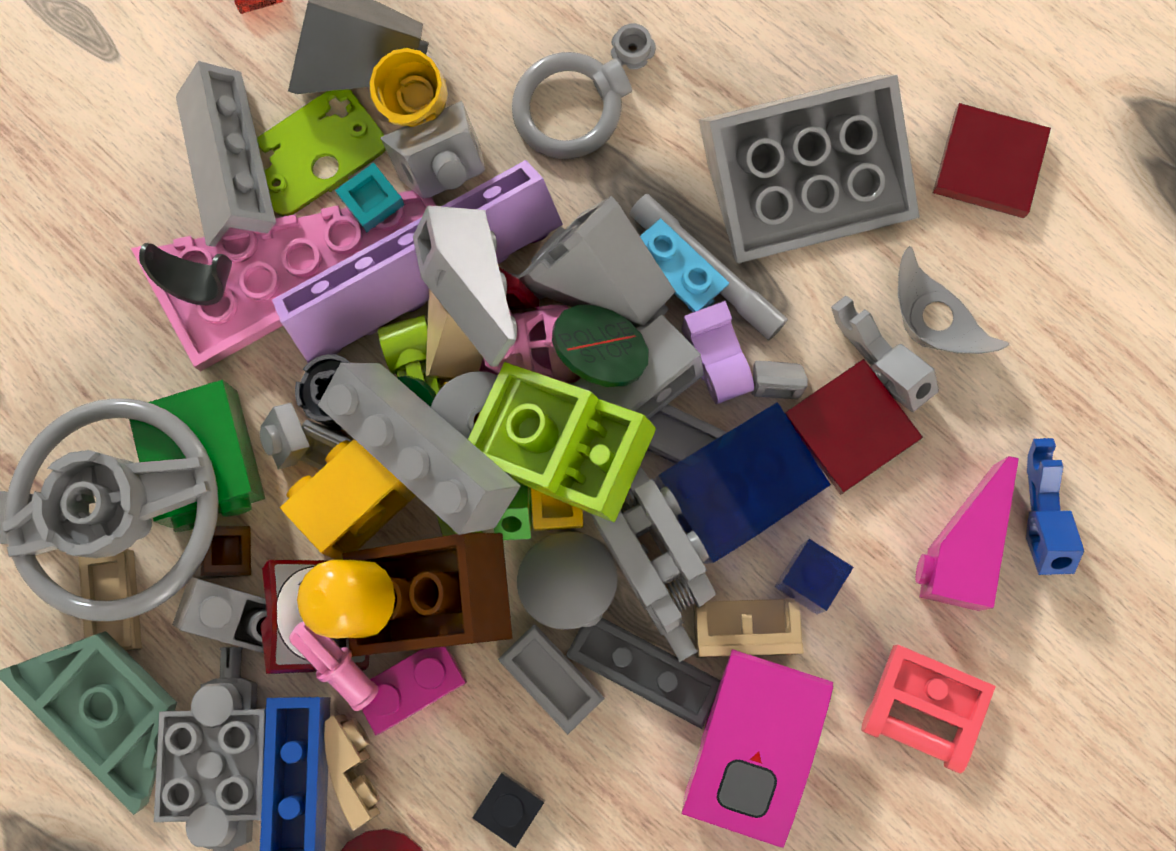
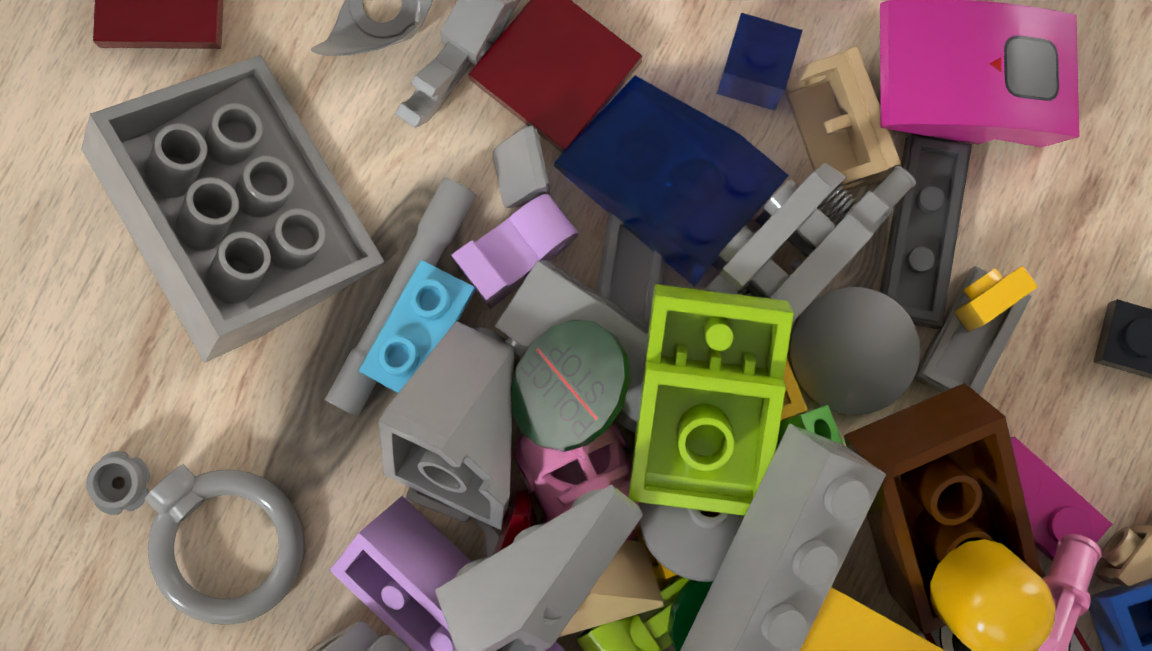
camera: 110 degrees left, 5 degrees up
none -> yellow plate [953,265,1039,332]

